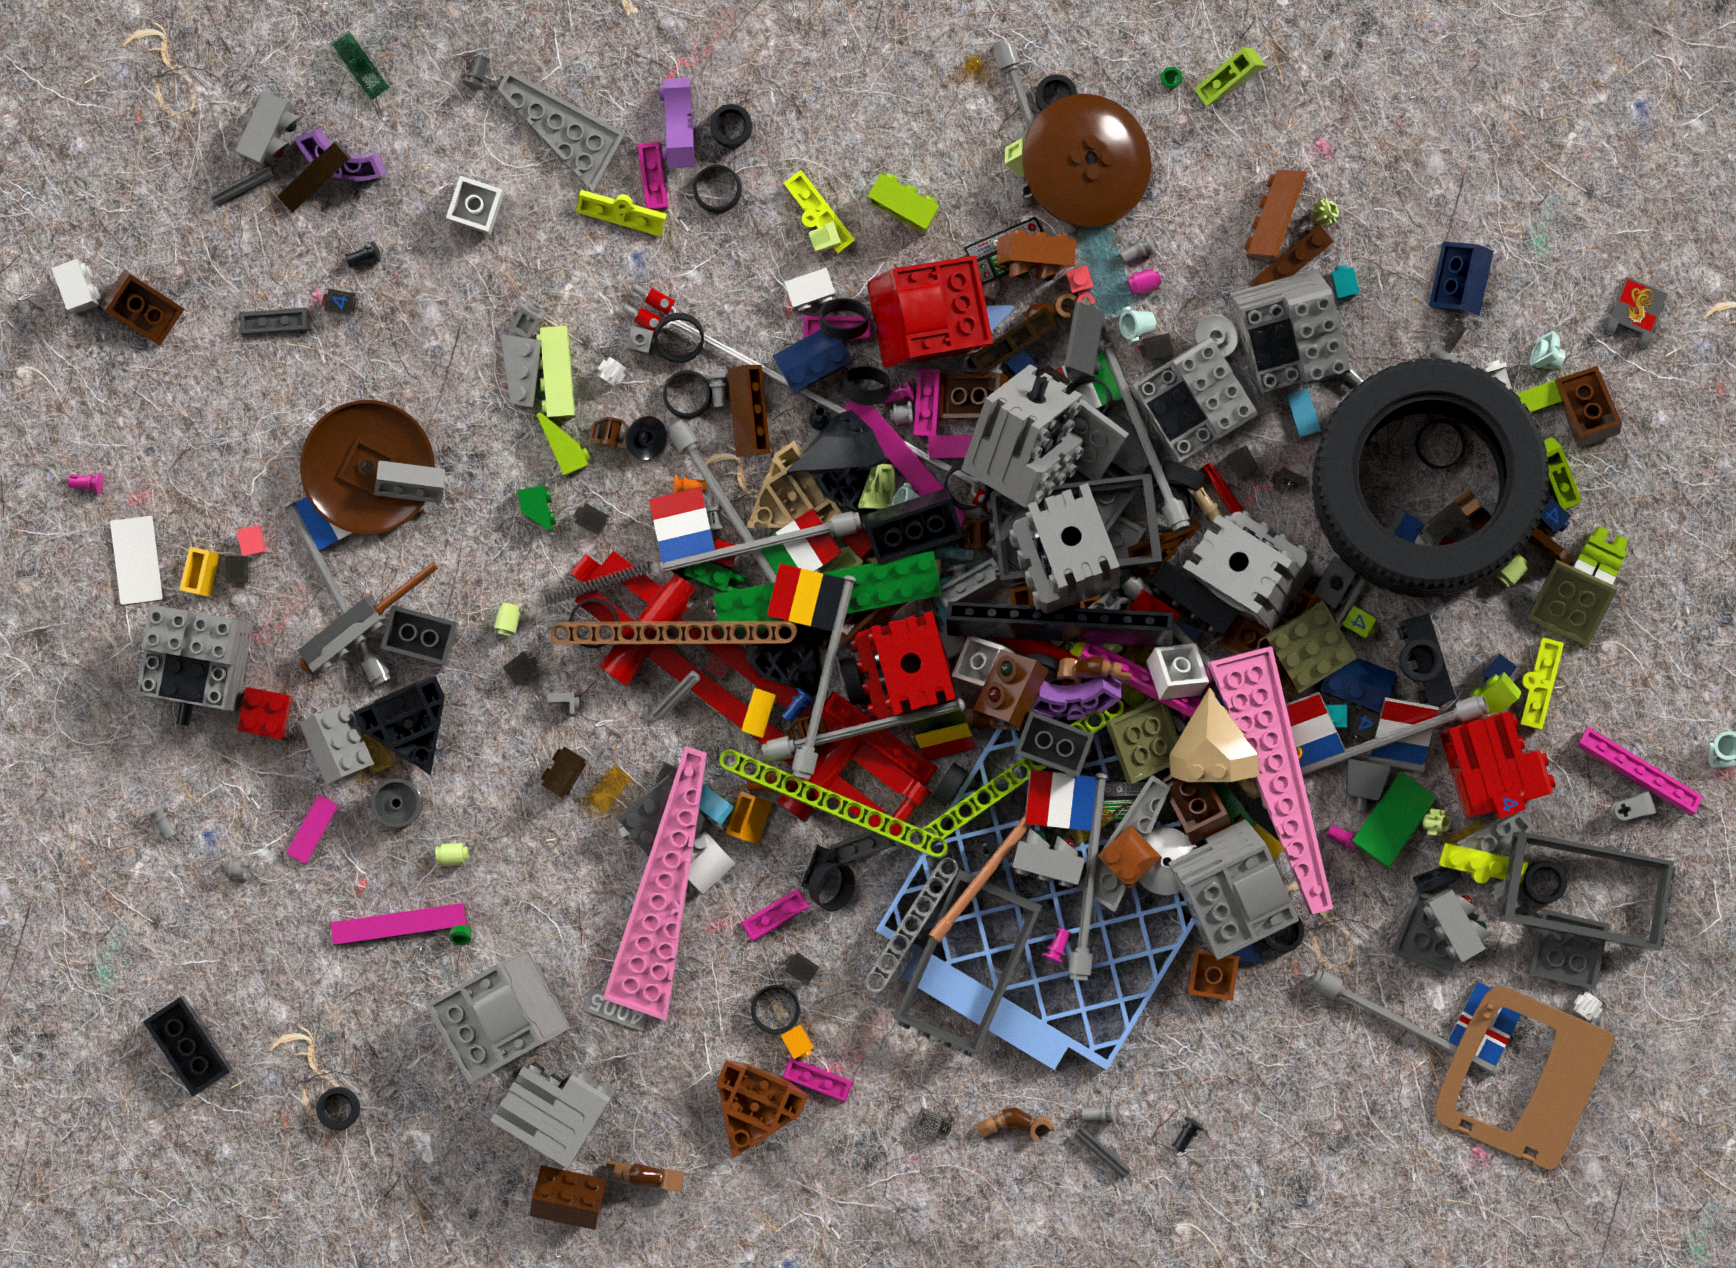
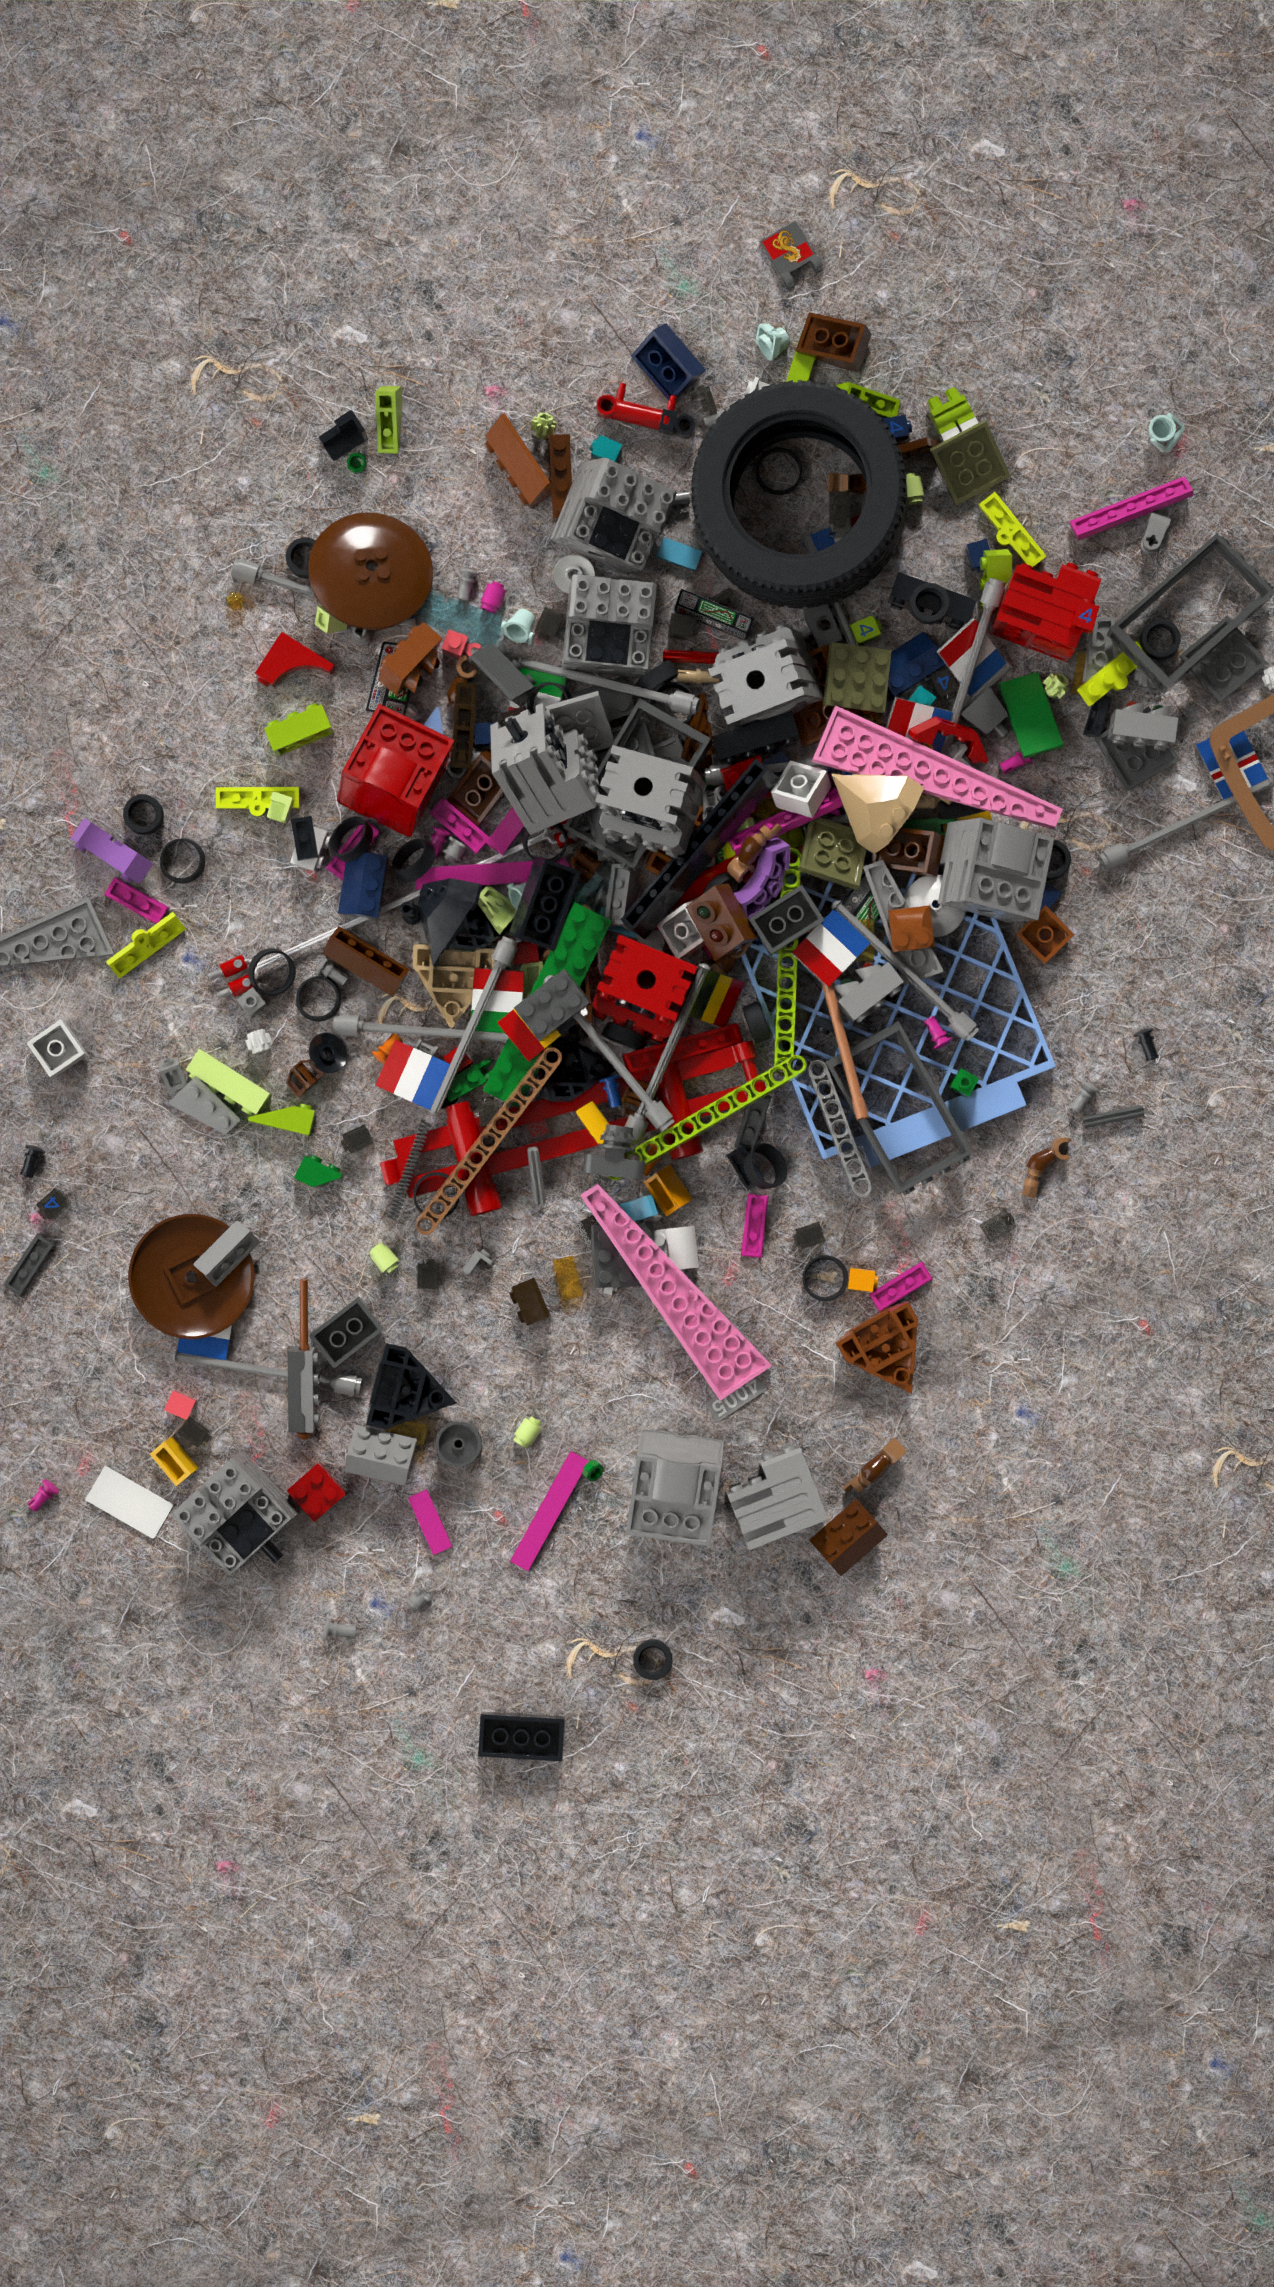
camera: 55 degrees left, 0 degrees up
none -> red arch [255,632,336,687]
none -> black plate [291,816,319,861]
none -> black panel [319,409,368,461]
none -> dark grey brick [514,969,592,1041]
none -> dark grey beam [583,1124,645,1181]
none -> red piece [596,382,695,439]
none -> sticker [674,589,754,640]
none -> red slope [908,716,988,764]
none -> light grey bracket [946,742,973,768]
none -> green brick [949,1068,979,1098]

